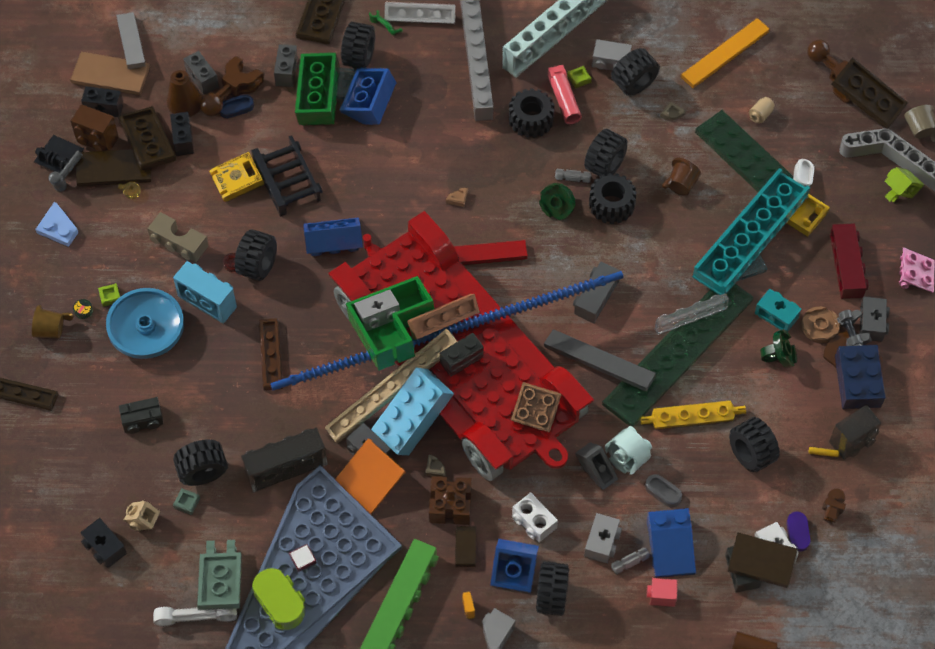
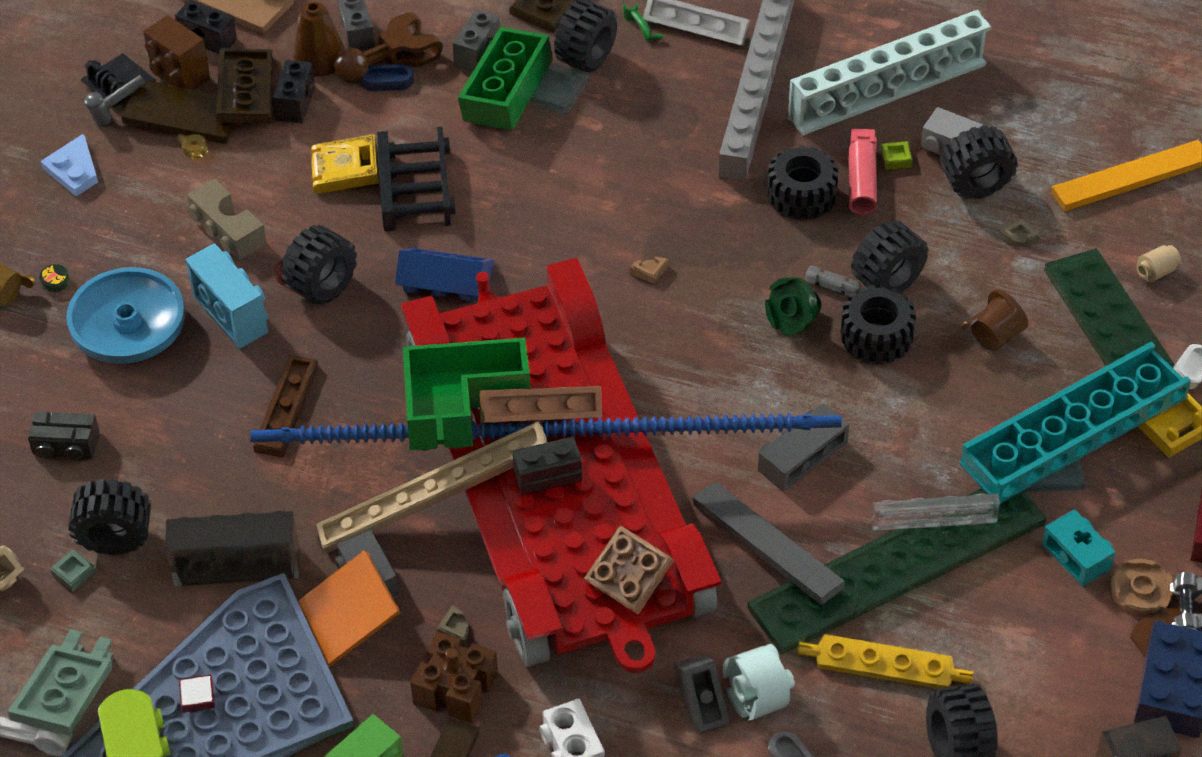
camera: 20 degrees right, 10 degrees down
lime tile [98,283,120,307] -> none
blue slope [340,68,396,125] -> none
light grey brick [354,290,400,331] -> none
medium azure brick [371,367,454,455] -> none
red tile [454,240,527,265] -> none
dark green tile [760,329,797,368] -> none

